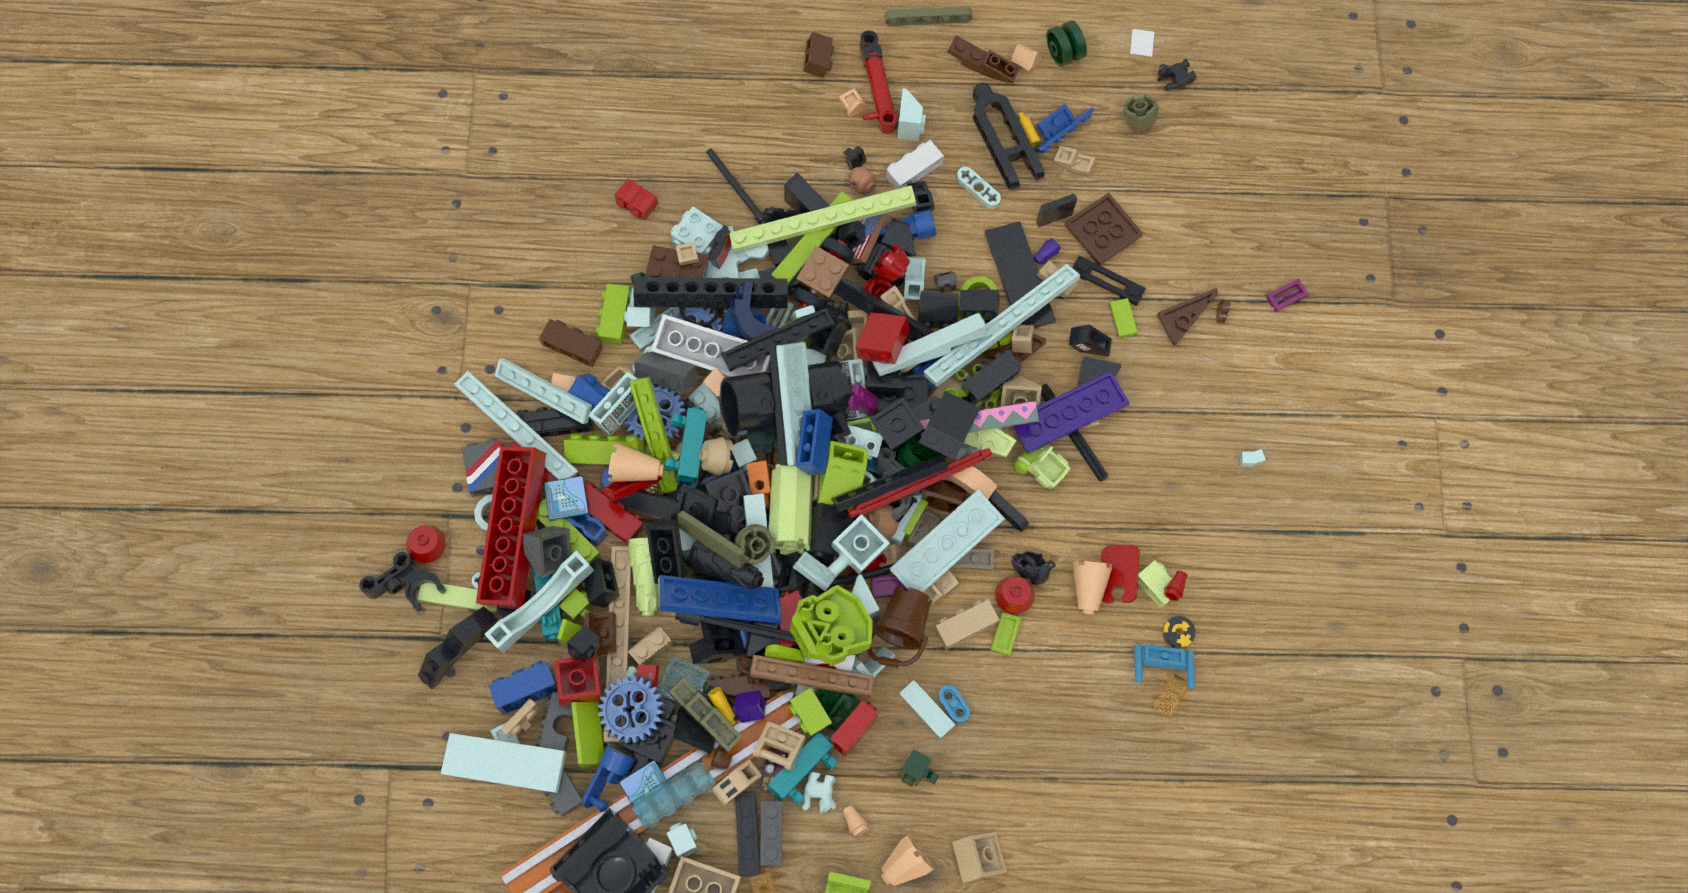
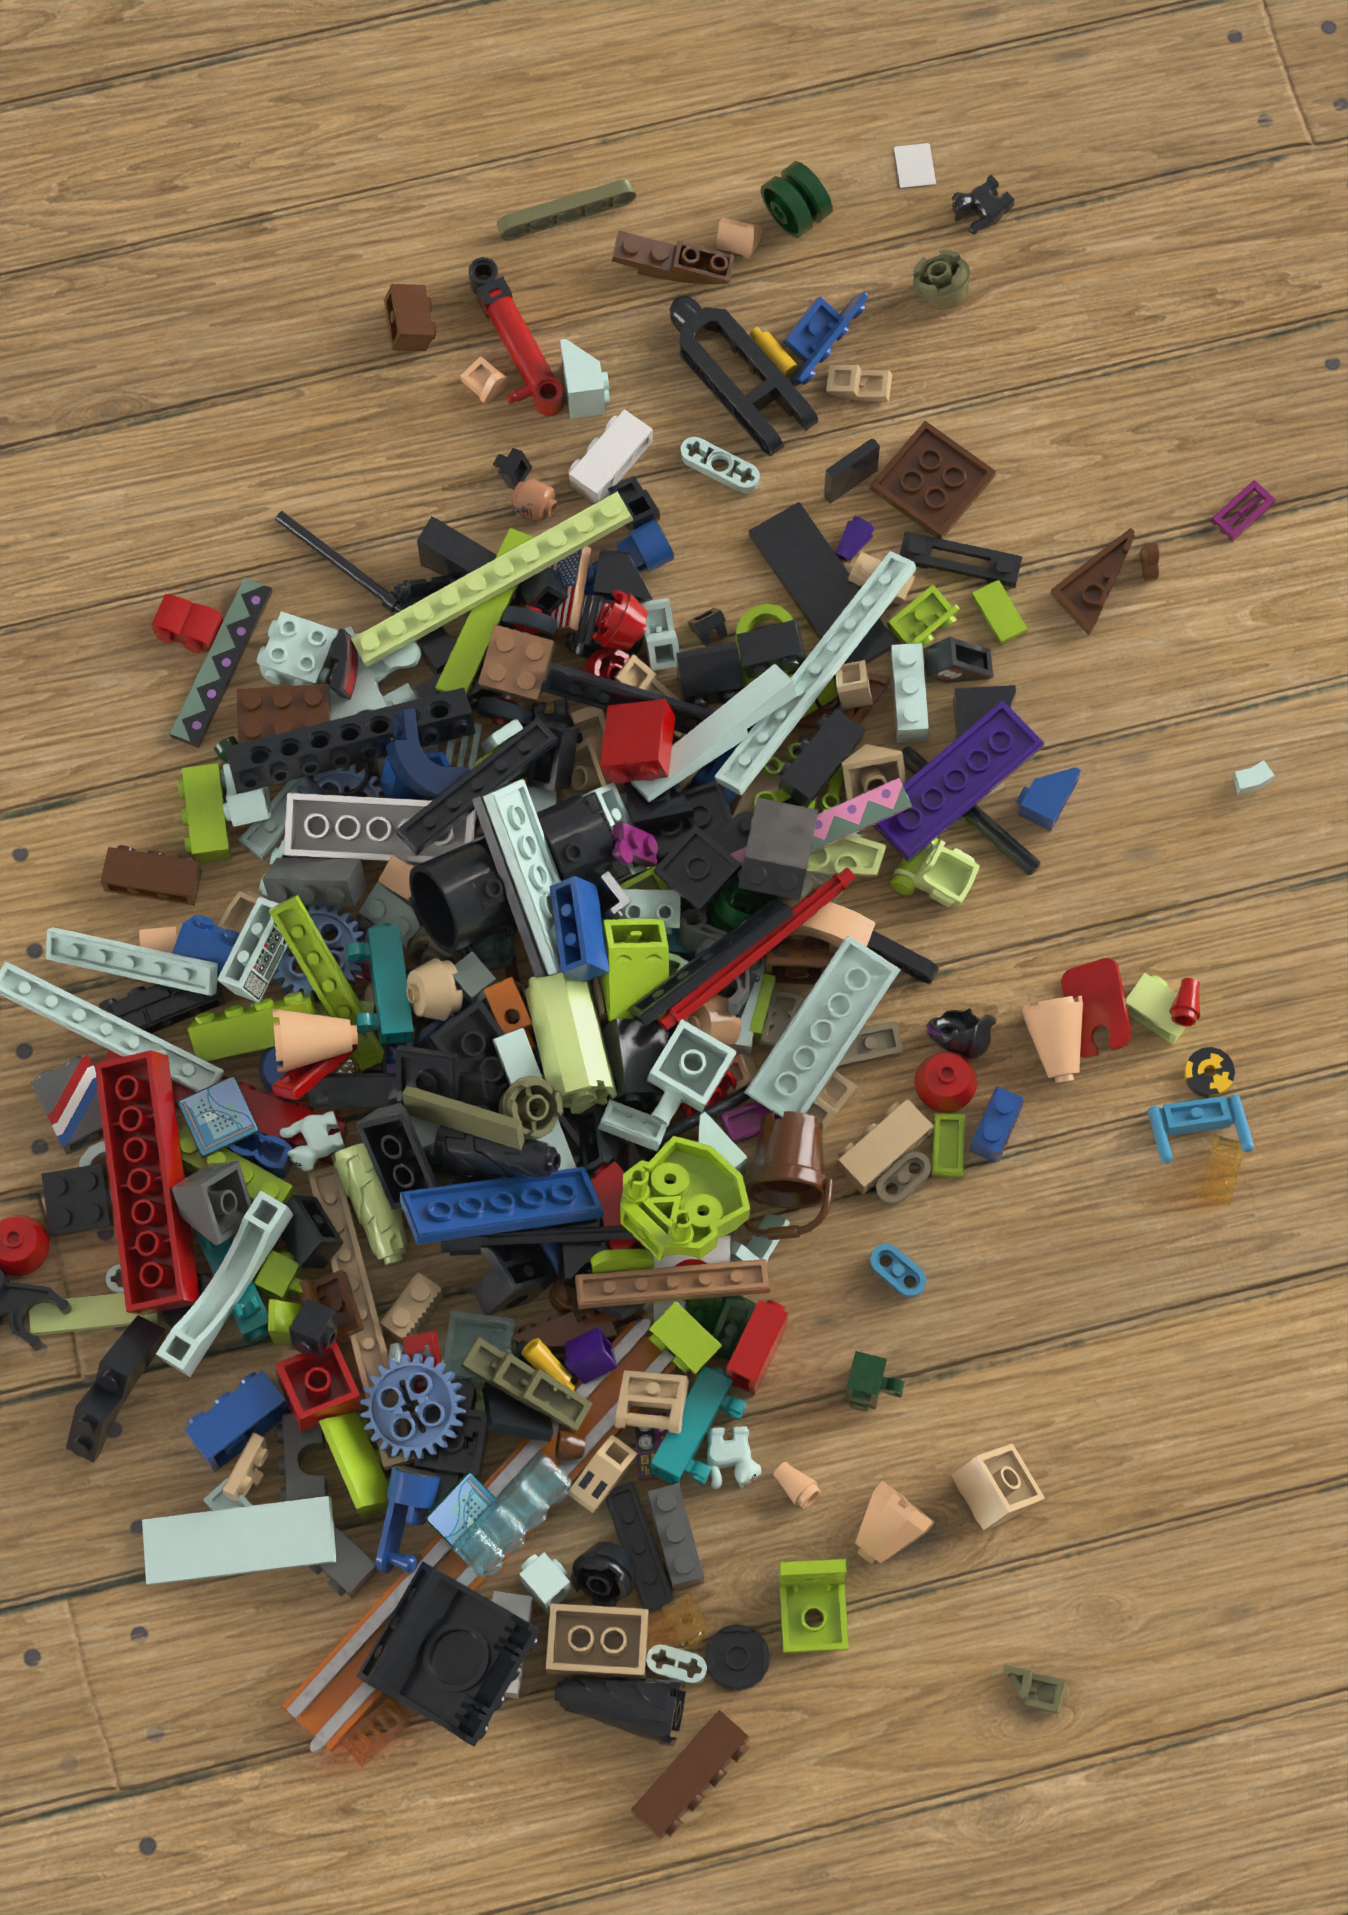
camera: 10 degrees left, 0 degrees up
tan tile [676,242,698,266] -> none
light aqua tile [899,680,955,739] -> none
none -> black plate [41,1163,114,1236]
none -> tile [170,578,272,748]
none -> light aqua animal [280,1111,345,1172]
none -> black cone [571,1541,634,1607]
none -> dark tan plate [876,1151,931,1206]
none -> lime bracket [886,585,960,649]
none -> light aqua brick [890,643,929,743]
none -> blue brick [970,1087,1024,1163]
none -> blue slope [1017,767,1081,831]

